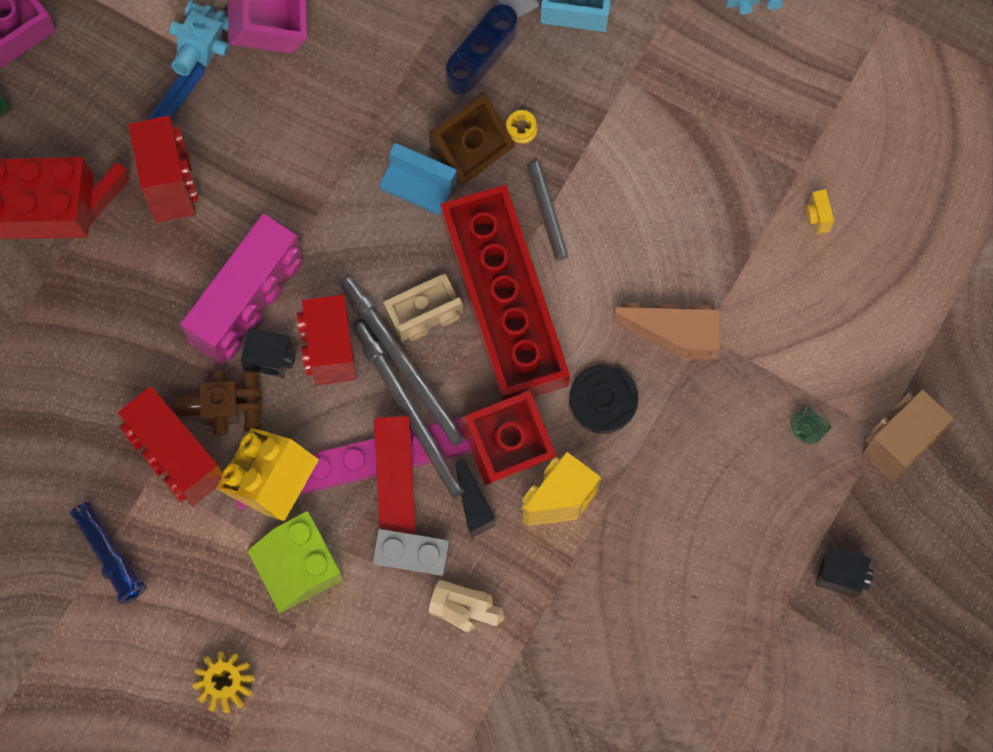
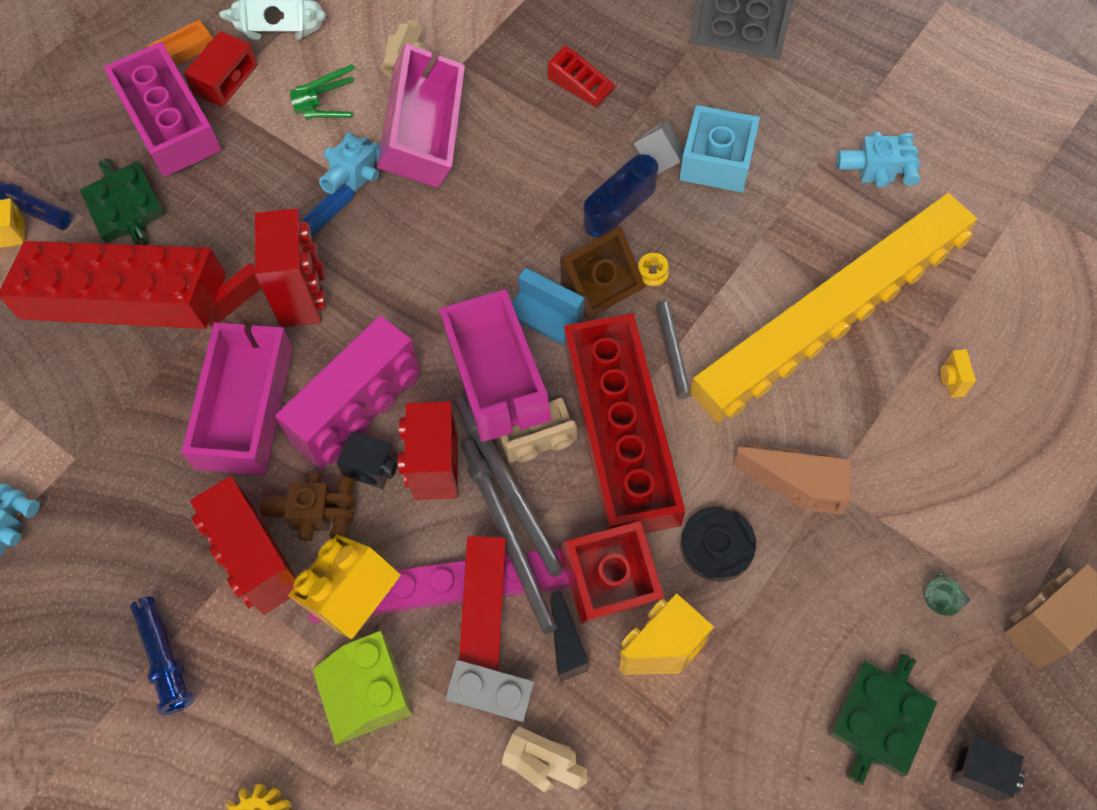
camera: 10 degrees right, 10 degrees down
none -> dark pink piece [181,322,293,476]
none -> dark pink piece [439,289,552,442]
none -> yellow brick [690,193,978,424]
none -> dark green plate [828,654,937,786]

